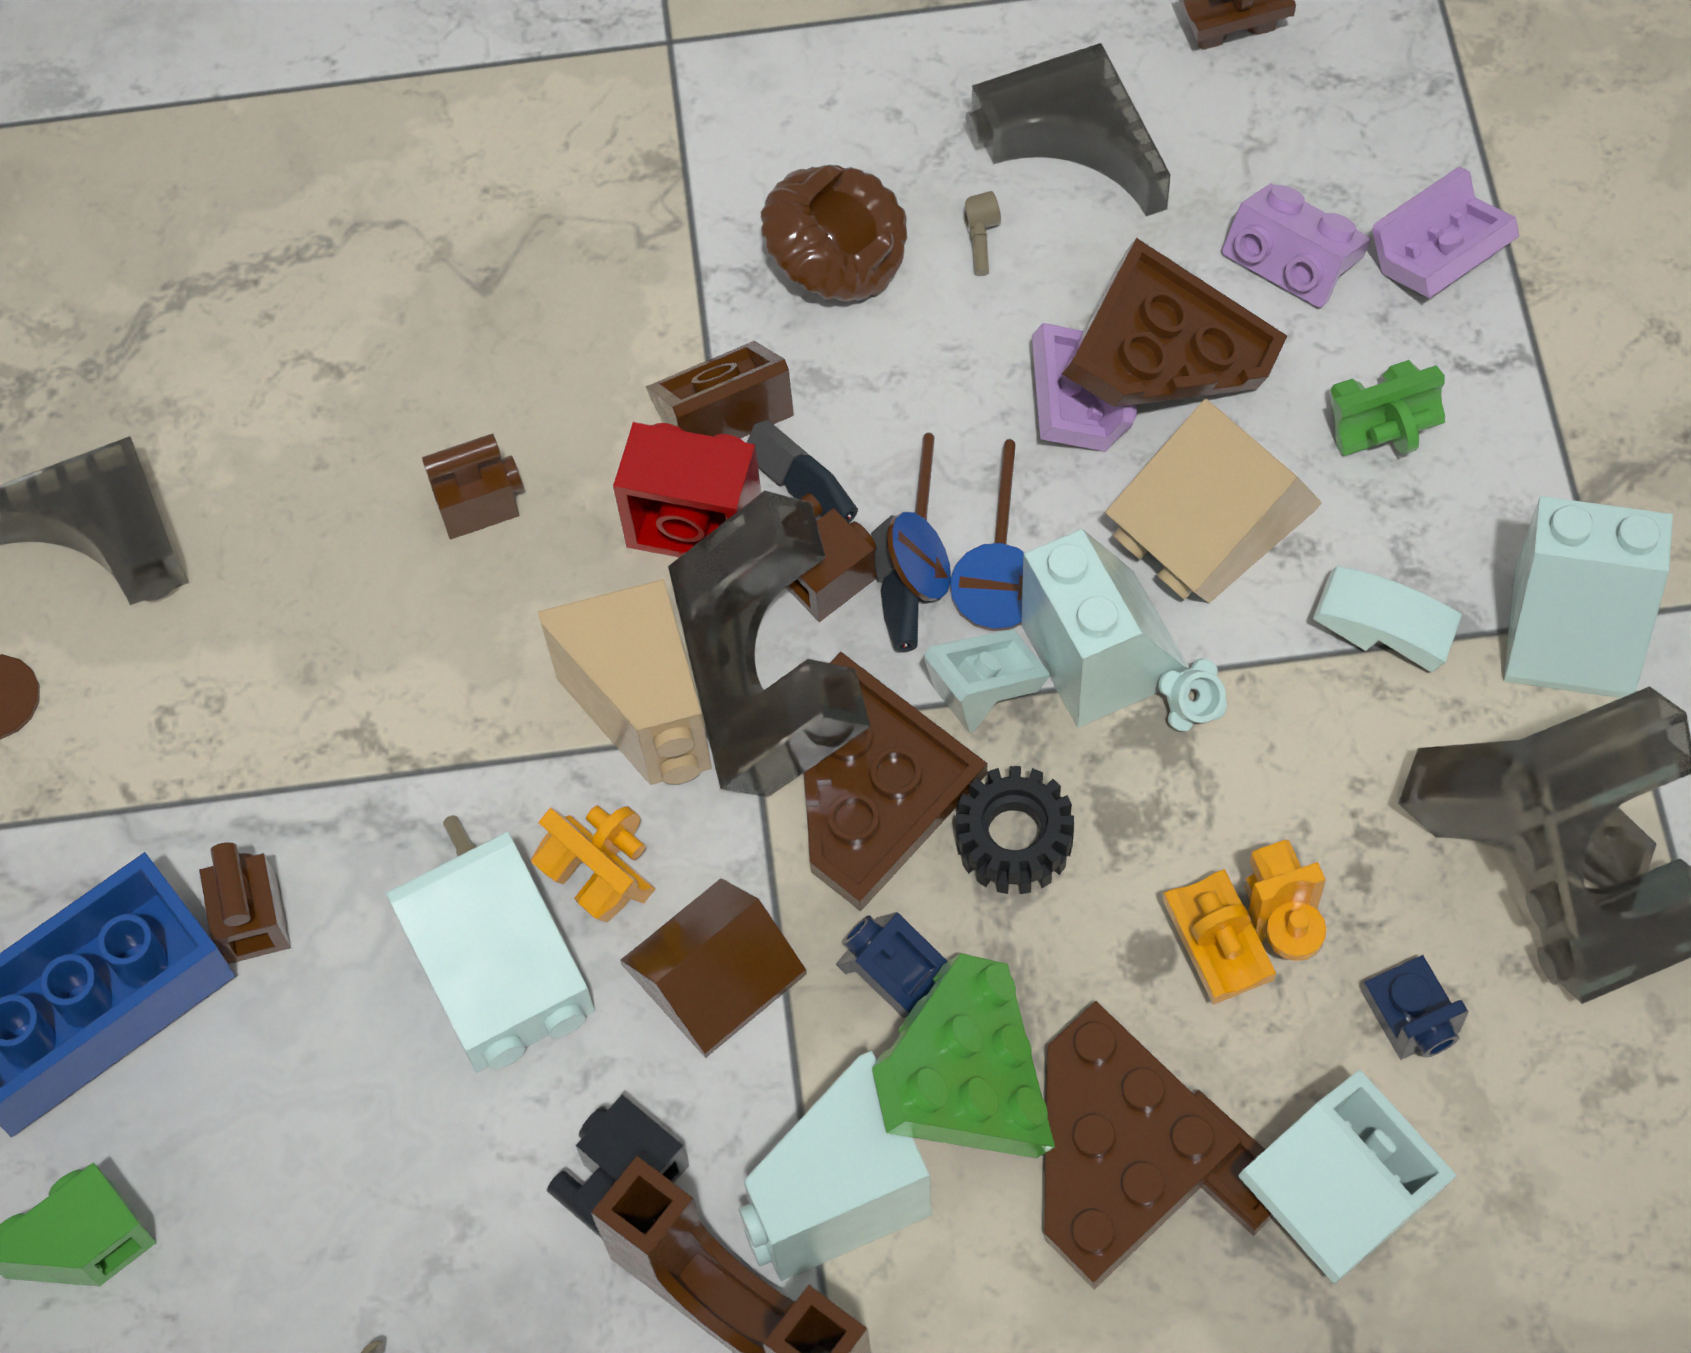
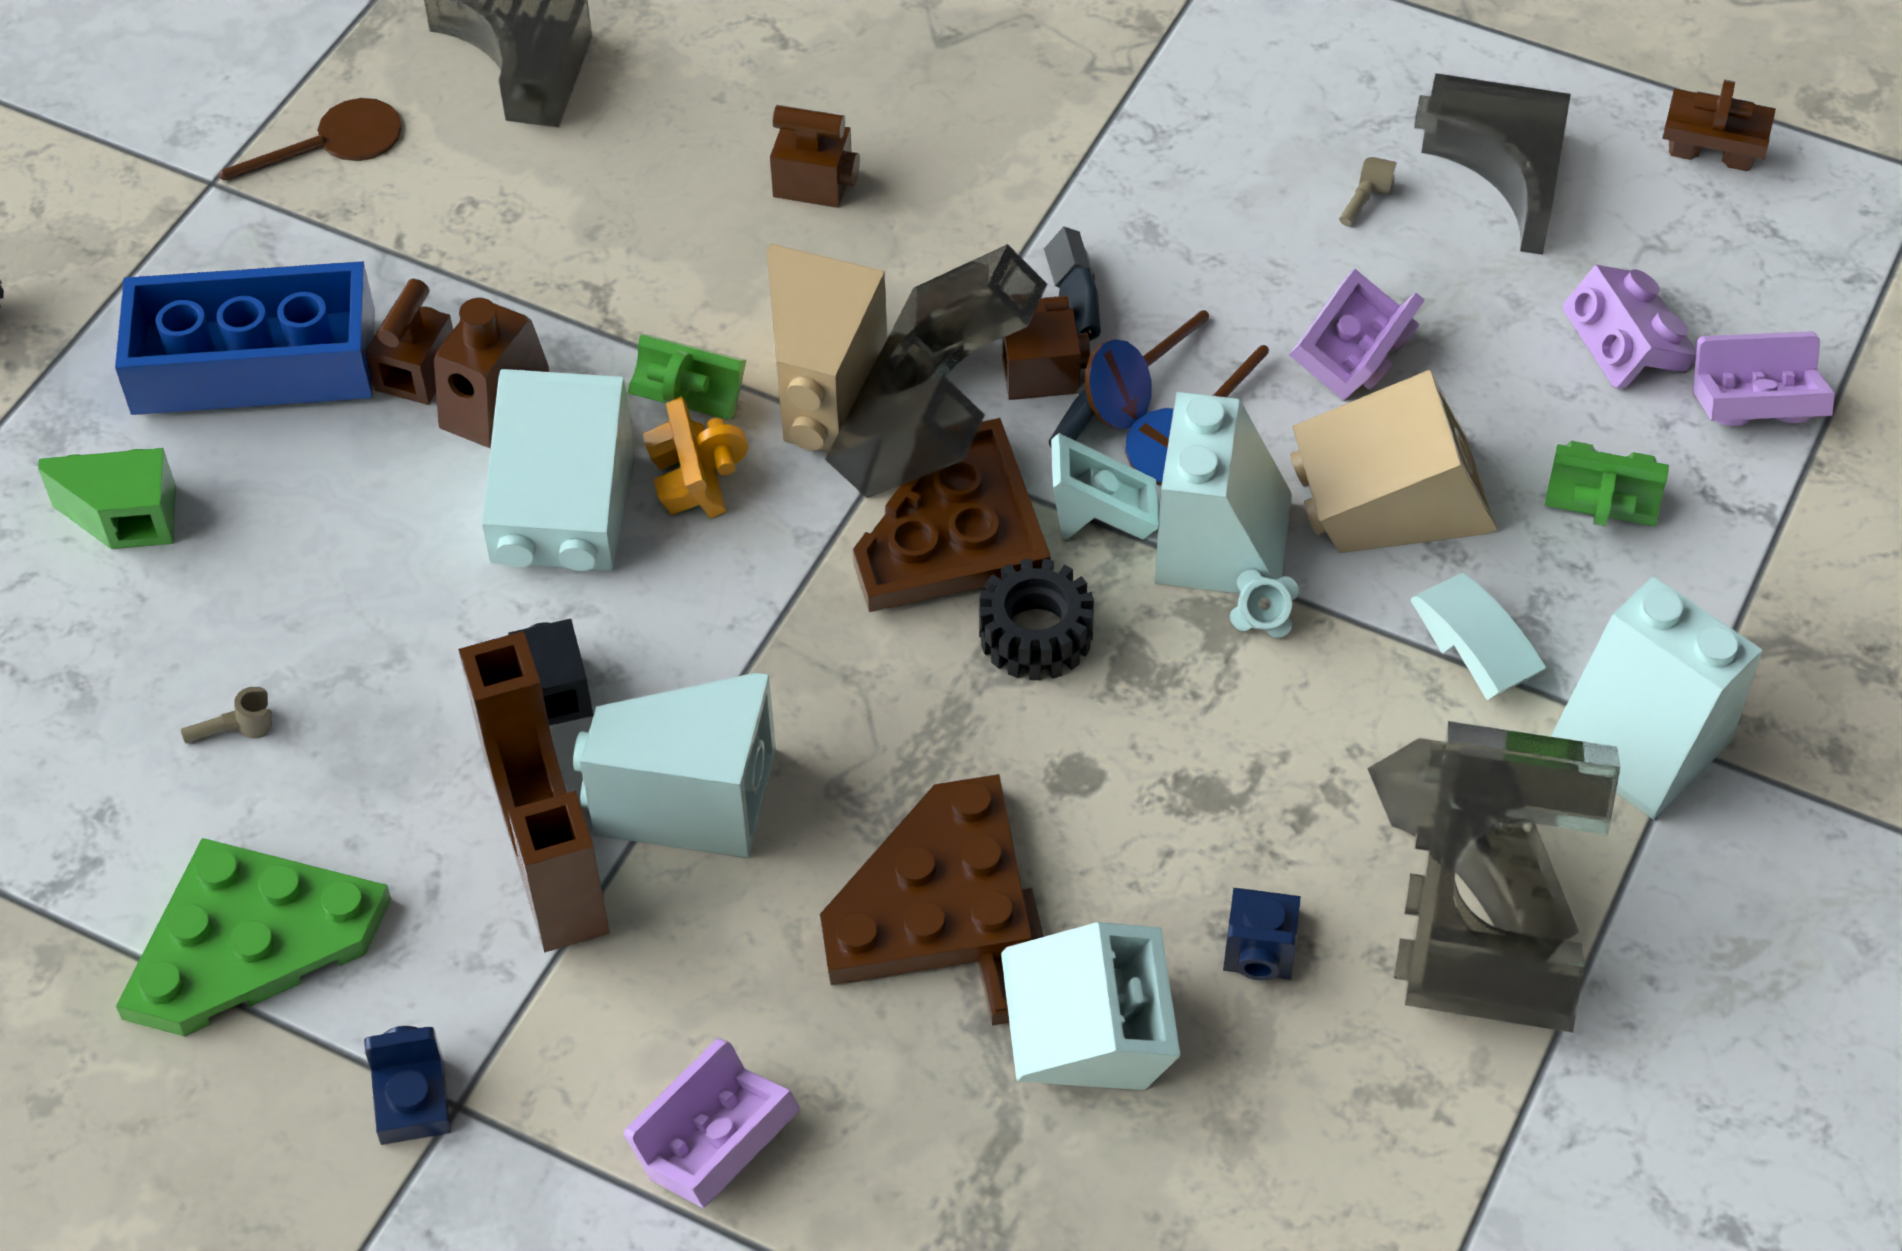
camera: 30 degrees right, 10 degrees down
red brick [613,422,763,570] -> none
reddish brown slope [620,878,807,1058] -> none
reddish brown slope [646,341,794,439] -> none
reddish brown piece [760,165,907,302] -> none
dark blue bracket [836,912,948,1018] -> none
bright green plate [872,953,1055,1158] -> none
reddish brown plate [1062,237,1287,407] -> none
light orange hips [1163,869,1276,1005] -> none
light orange hips [1244,840,1327,961] -> none
none -> reddish brown torso [434,297,549,449]
none -> bright green hips [628,334,747,420]

